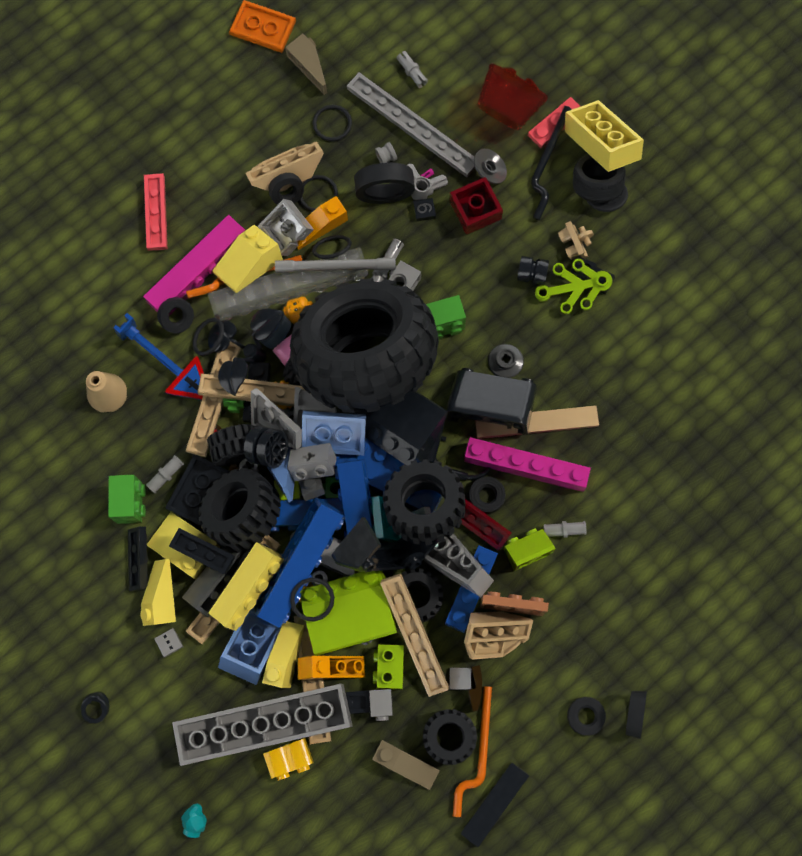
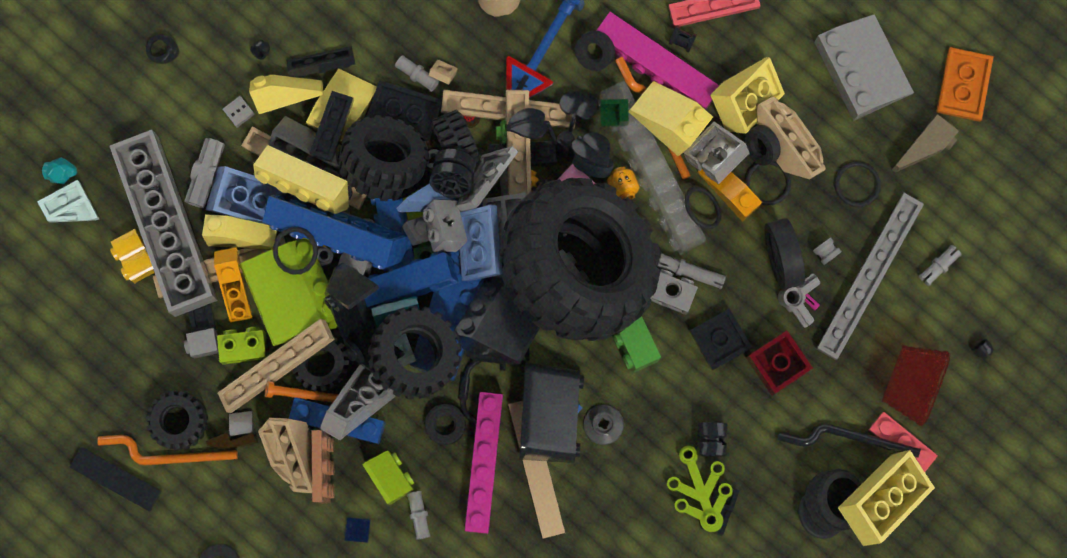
camera: 75 degrees right, 5 degrees up
bright green brick [108,475,146,524] -> none
black piece [193,318,224,356] -> none
light grey piece [275,258,396,273] -> none
dark tan slope [372,740,440,790] -> none
black tile [413,198,436,221] -> none
dark red plate [461,499,512,551] -> none
dark grey dish [474,149,507,184] -> none
tan hips [558,221,594,260] -> none
none -> light aqua wing [37,180,99,222]
none -> light grey piece [184,138,225,208]
none -> black hinge [250,40,270,60]
none -> orange bar [265,381,339,403]
none -> clear blue tile [345,517,371,543]
none -> tan tile [428,60,458,84]
none -> dark green panel [600,99,629,127]
none -> black bush [669,26,697,53]
none -> black plate [689,308,752,371]
none -> light yellow slope [710,57,785,133]
none -> light grey slope [814,15,914,121]
none -> black hinge [972,339,993,359]

